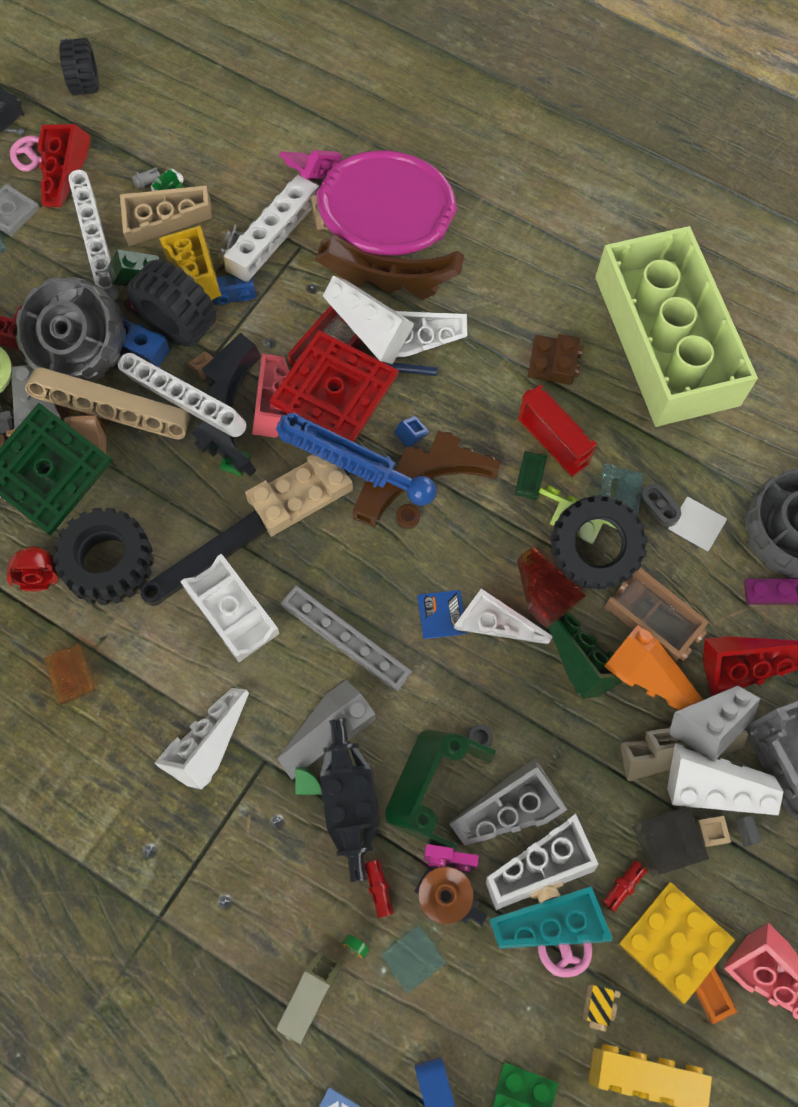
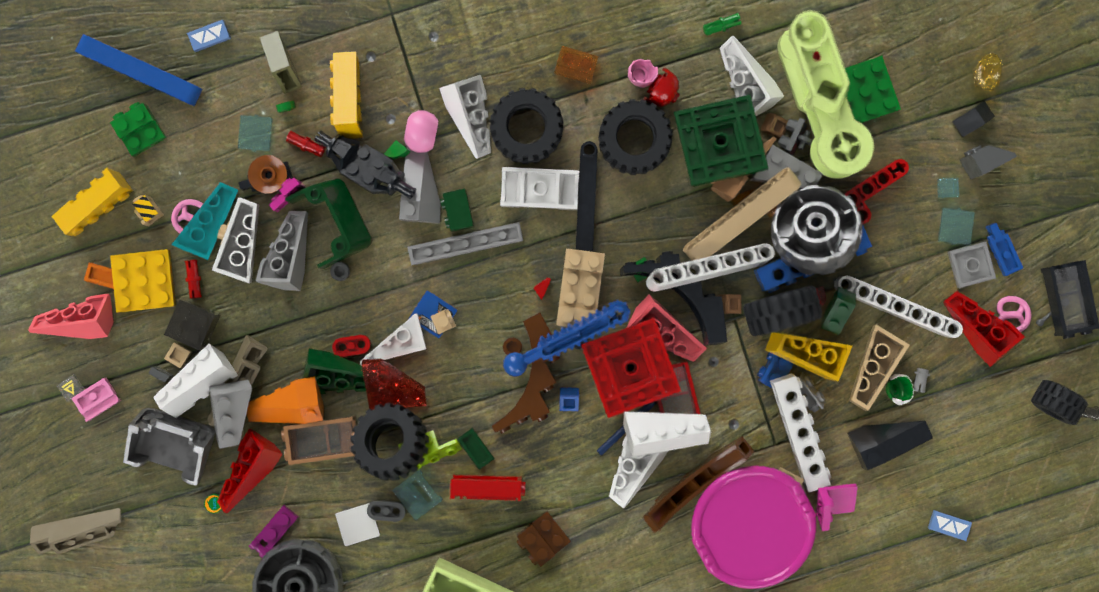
camera: 135 degrees right, 20 degrees up
none -> yellow wedge [330,52,363,139]
none -> red plate [332,335,371,357]
none -> bright pink piece [404,110,438,153]
none -> tan brick [430,309,456,334]
none -> dark green brick [440,188,474,232]
none -> black tyre [490,88,563,164]
none -> red slope [533,277,551,300]
none -> bright pink hair [628,59,658,88]
none -> black wedge [847,420,933,470]
none -> medium blue tile [928,510,972,541]

